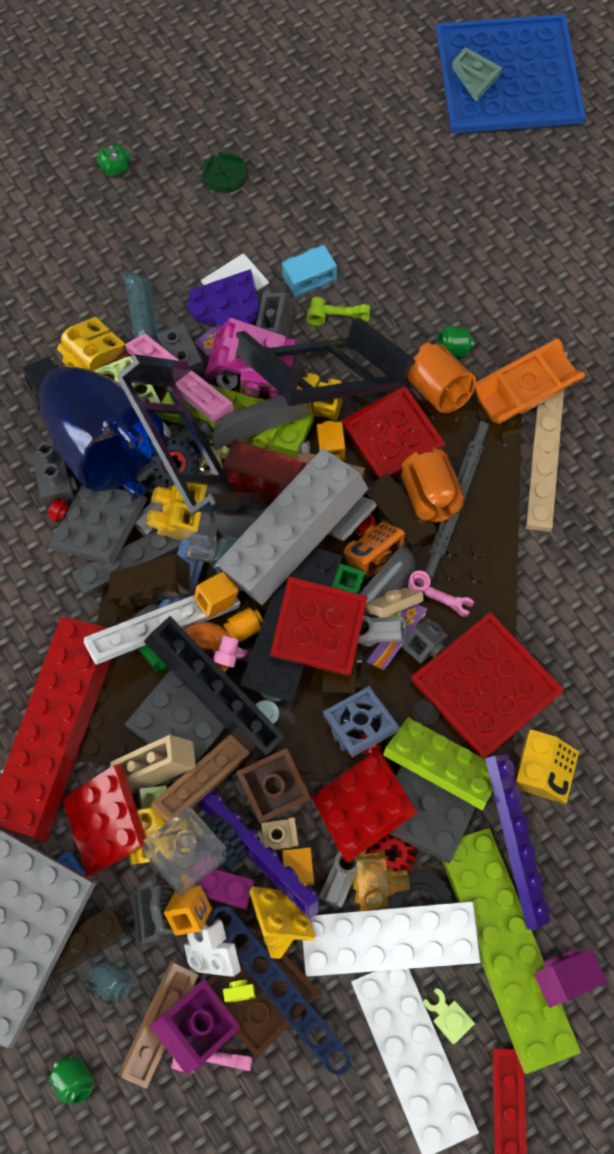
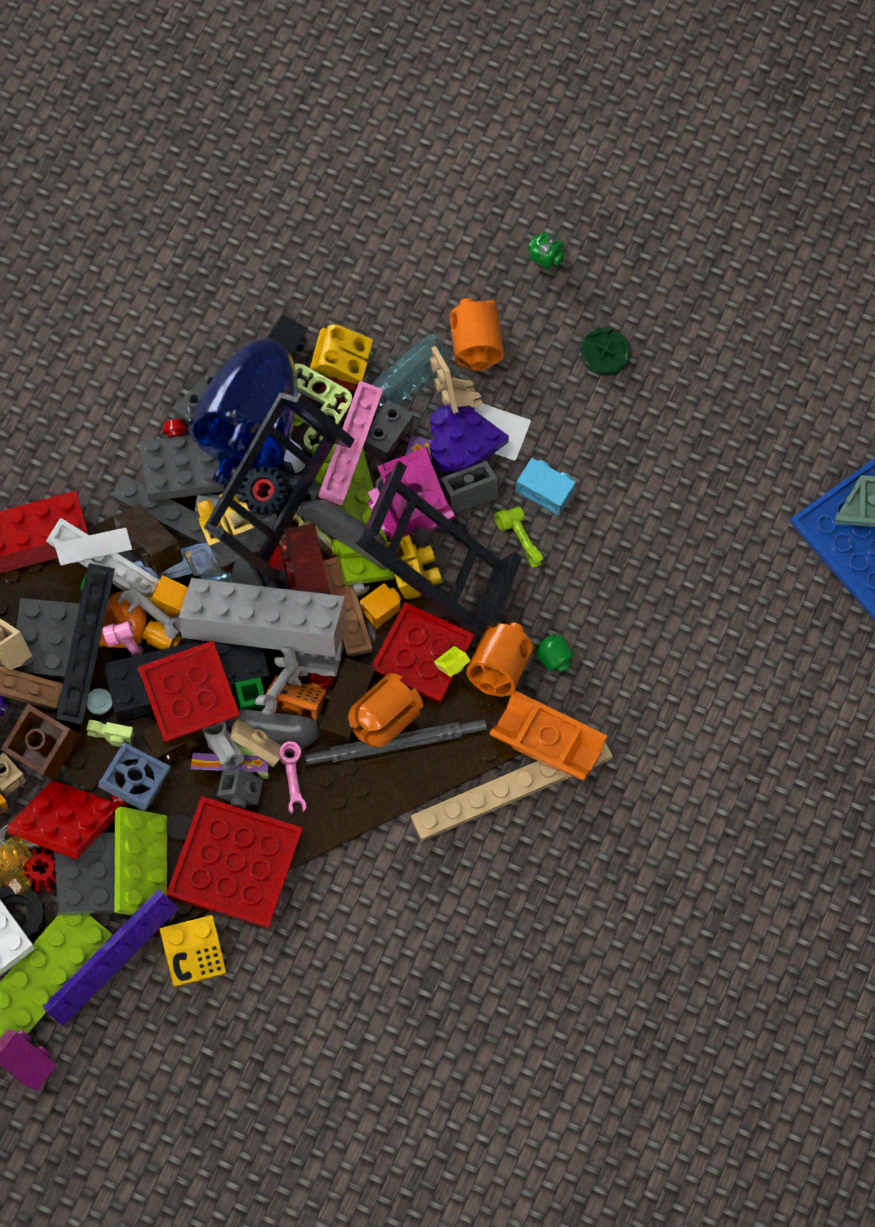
camera: 50 degrees right, 0 degrees up
none -> white sticker [54,528,132,565]
none -> yellowish green plate [86,720,134,747]
none -> light grey bar [117,577,181,639]
none -> light grey bar [255,648,308,715]
none -> tan plate [429,346,482,413]
none -> neon yellow plate [434,646,470,677]
none -> orange cylinder [449,298,504,371]

